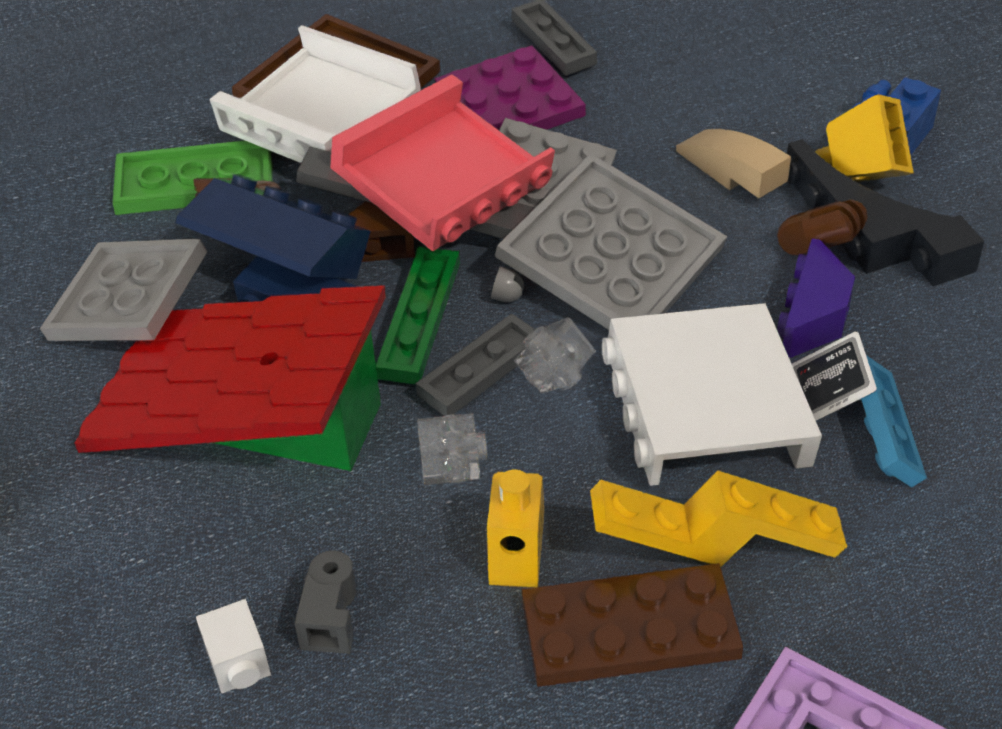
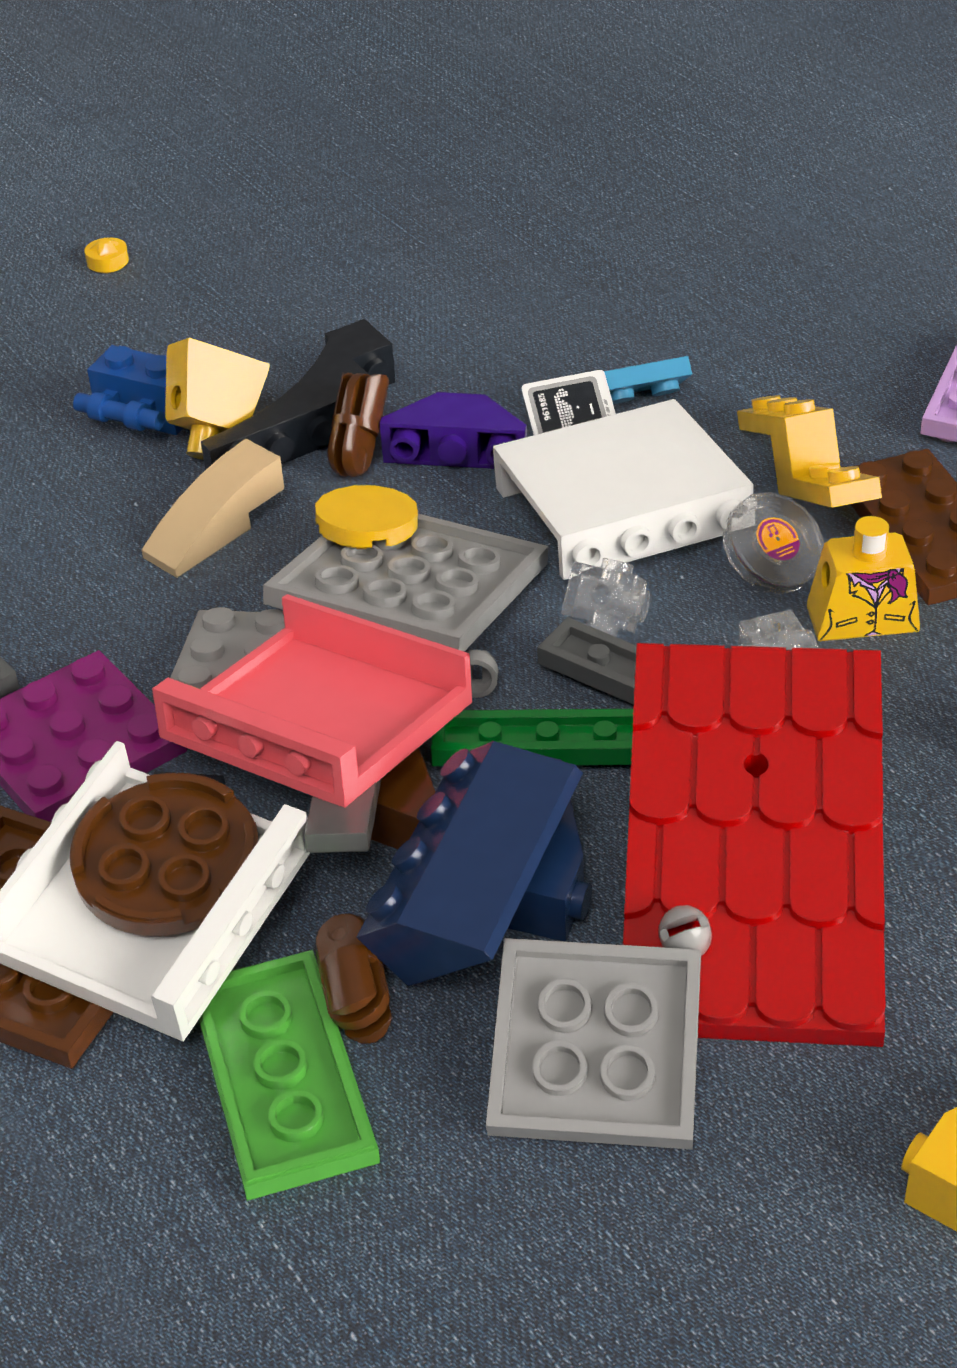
camera: 100 degrees left, 5 degrees down
none -> reddish brown tile [70,773,259,936]
none -> yellow tile [315,485,418,549]
none -> light grey hinge [658,905,712,956]
none -> clear tile [723,492,824,594]

